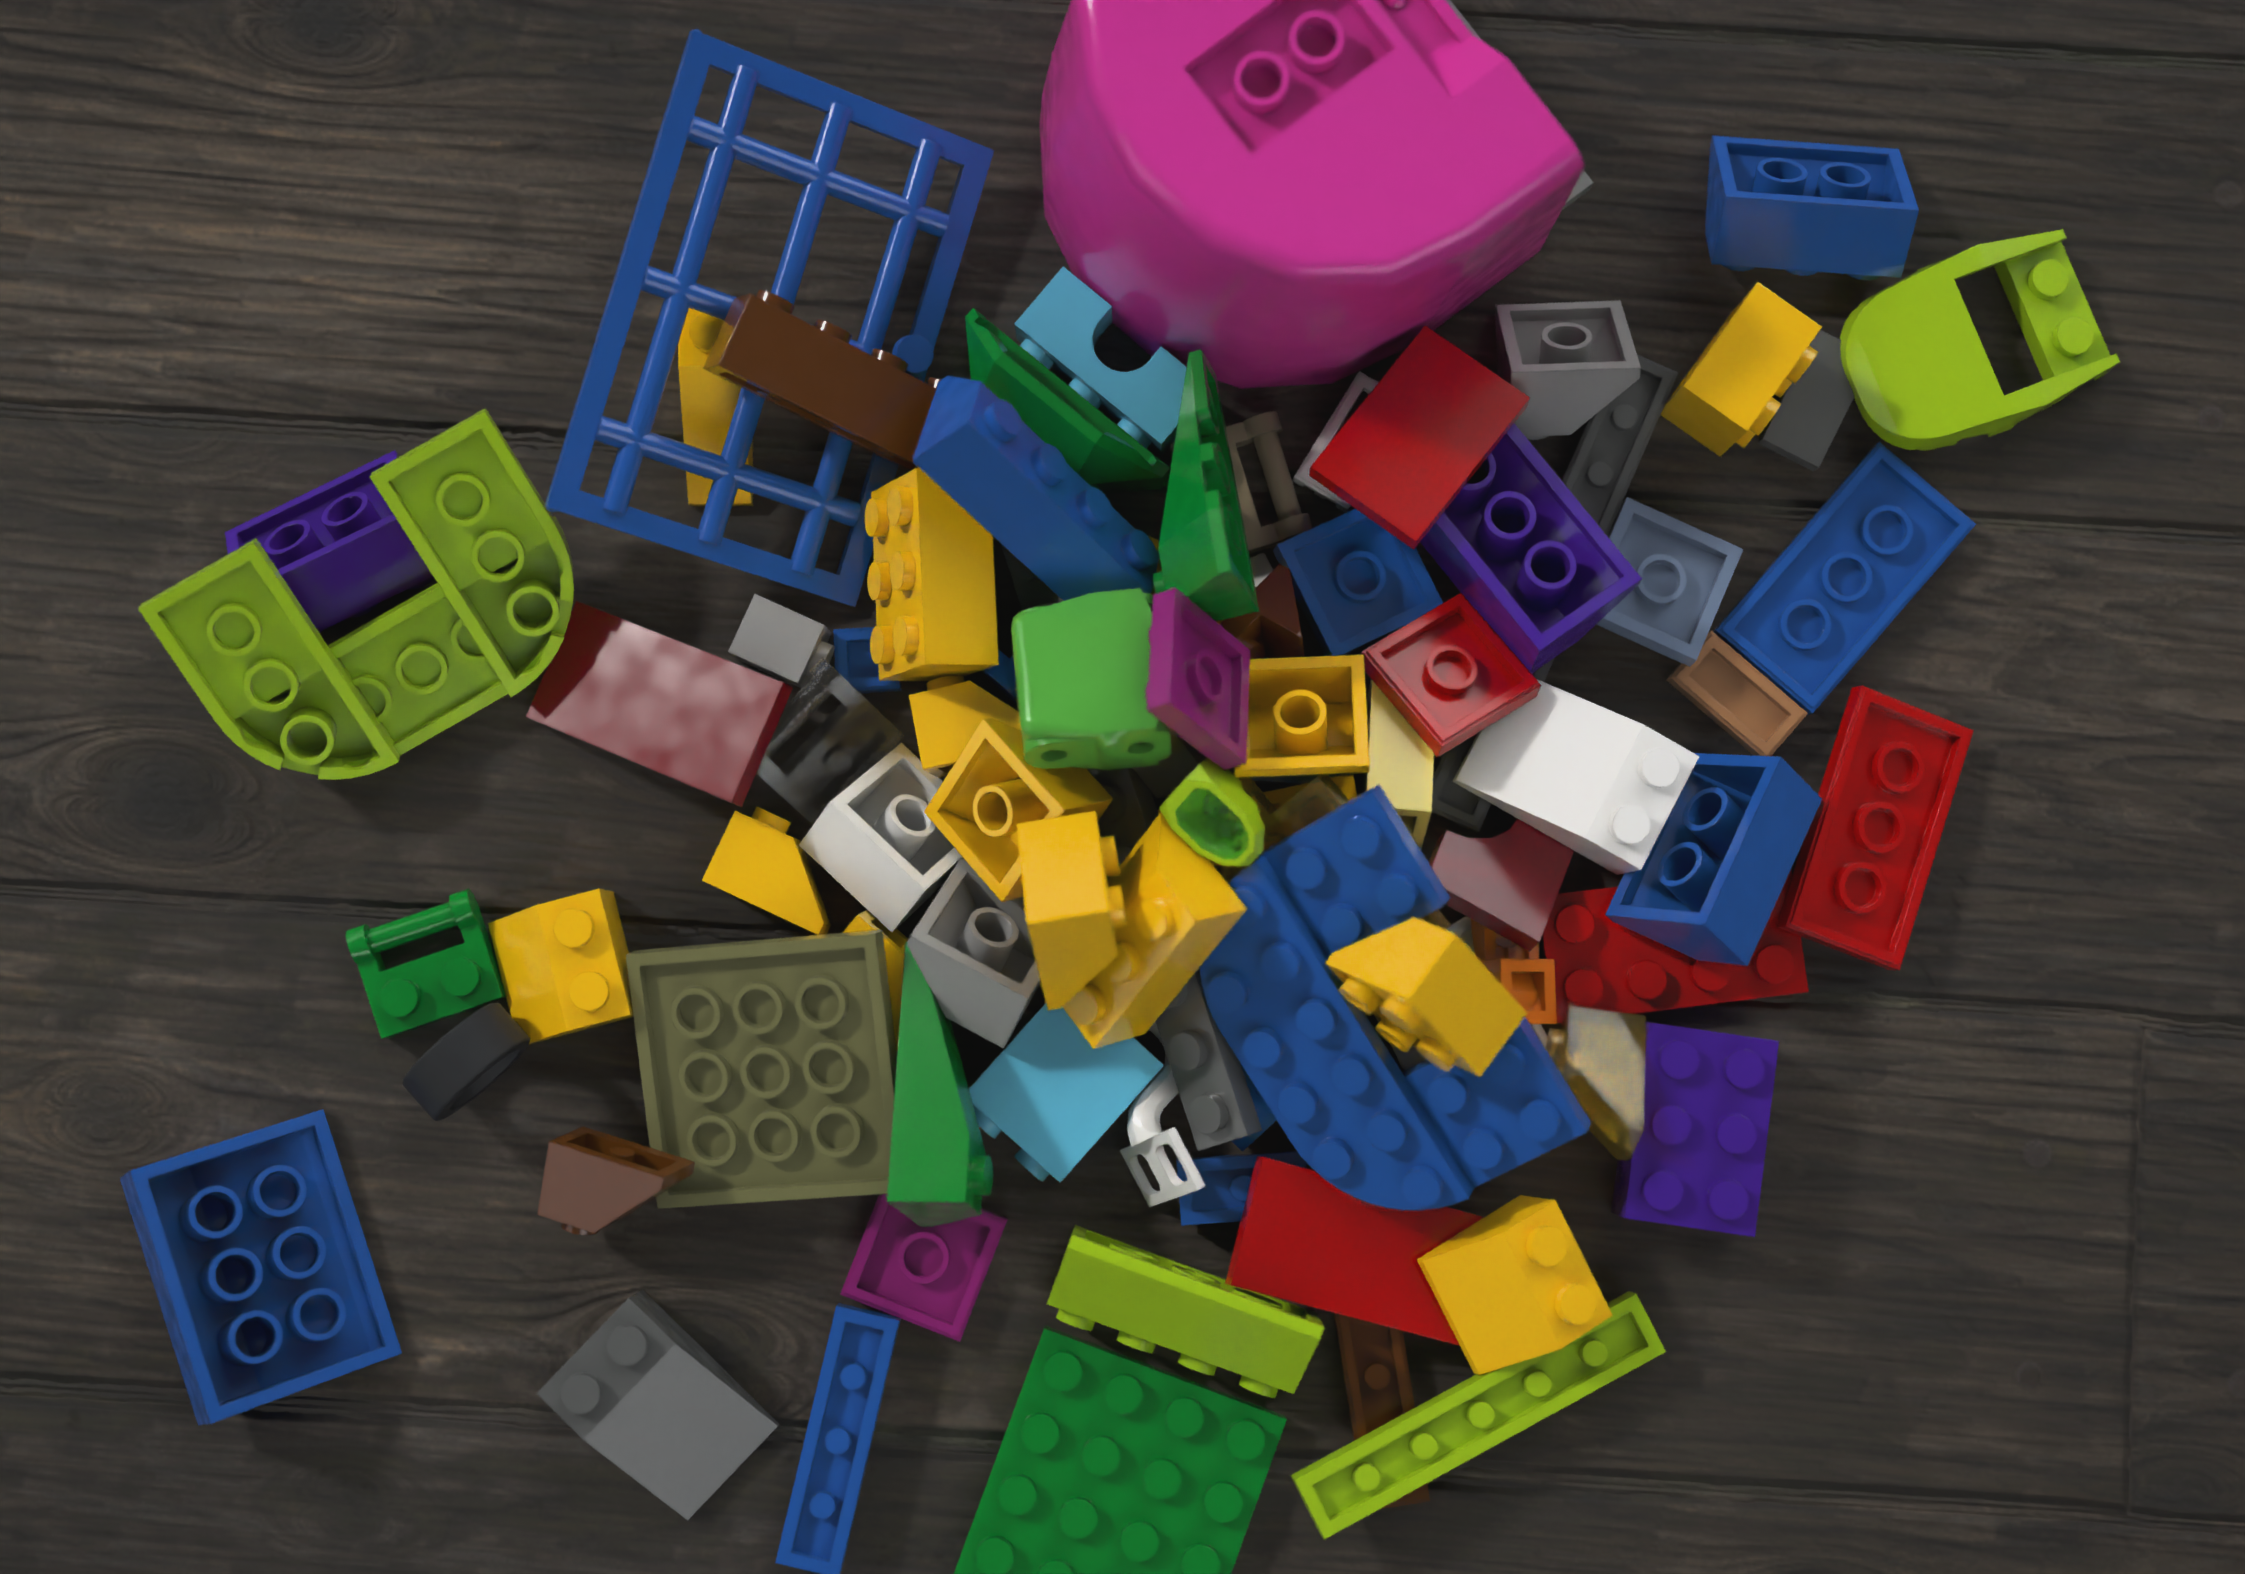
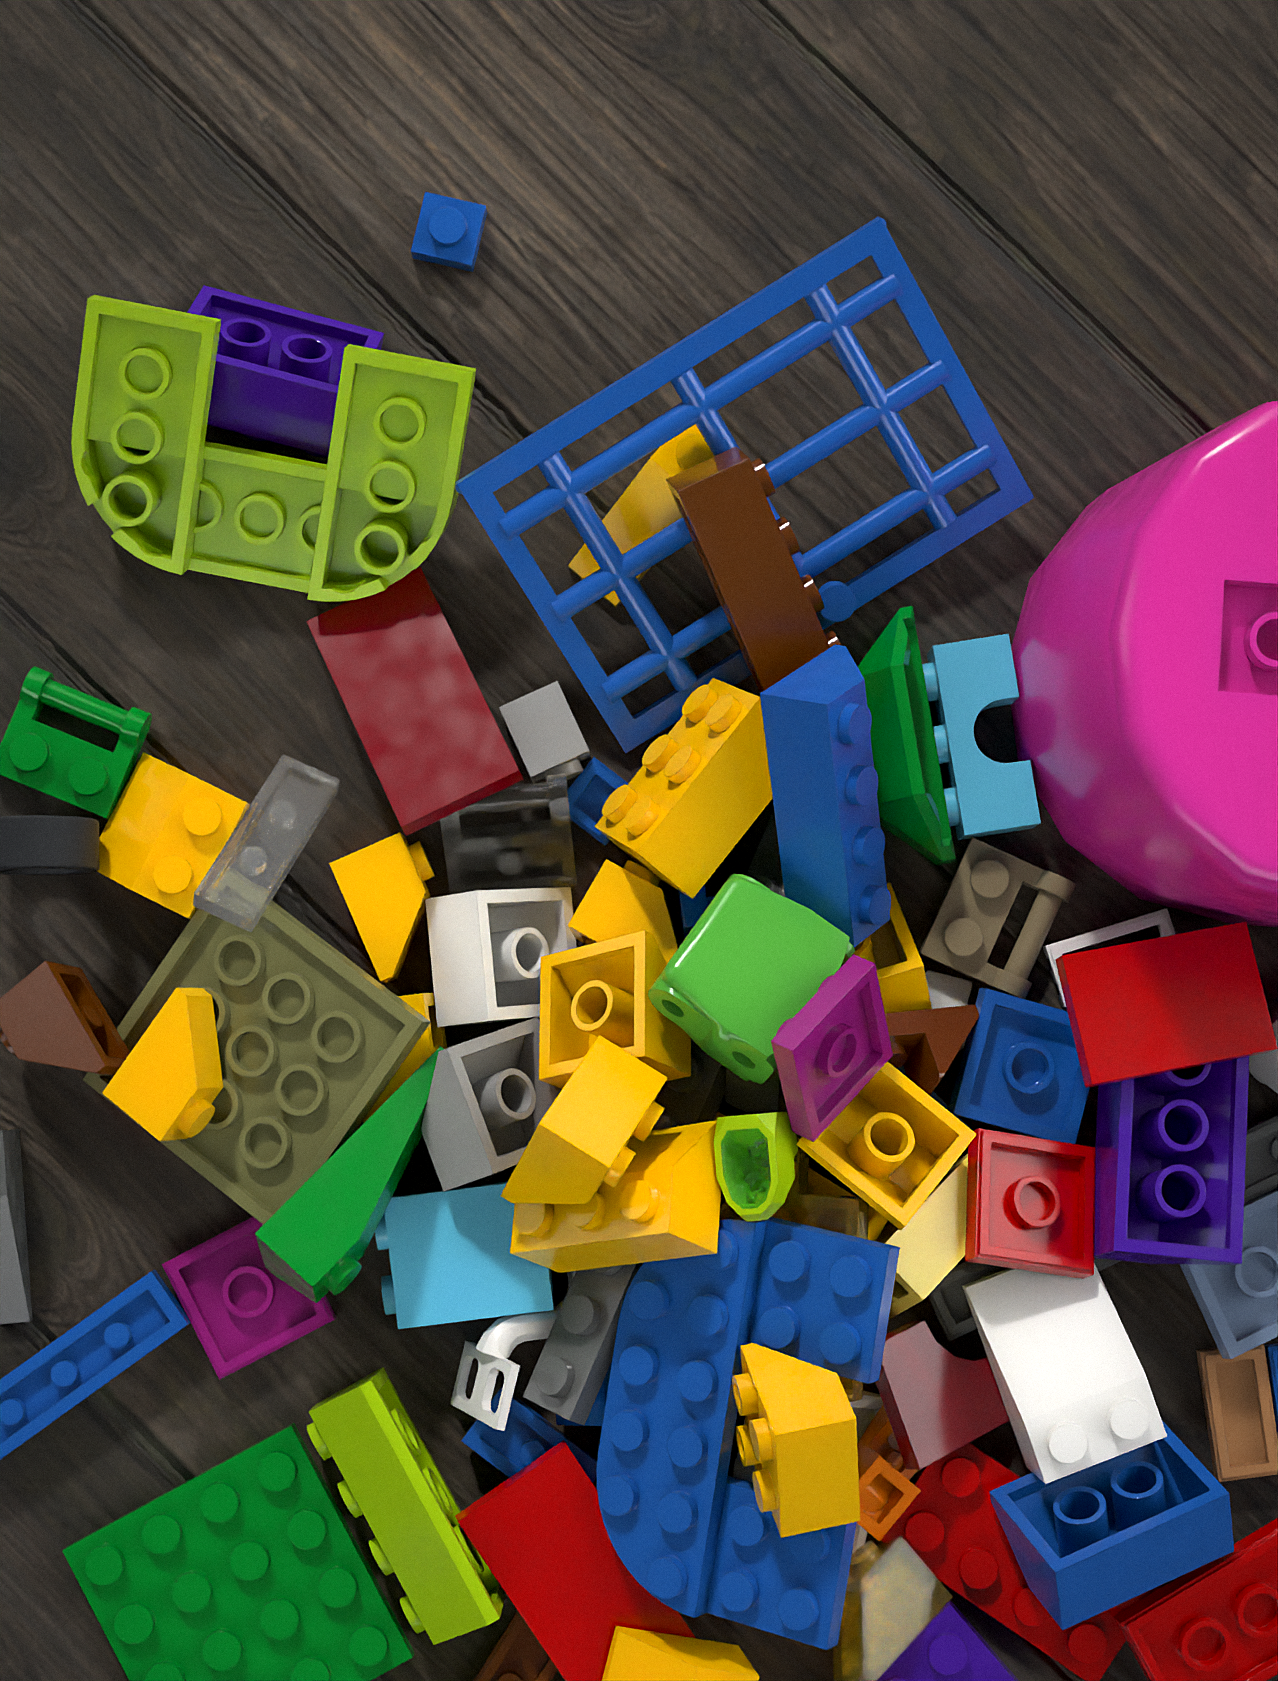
camera: 40 degrees right, 0 degrees up
green wedge [1153,349,1260,622] -> none
none -> yellow slope [102,988,223,1141]
none -> clear tile [193,754,340,933]
none -> blue plate [411,192,487,272]

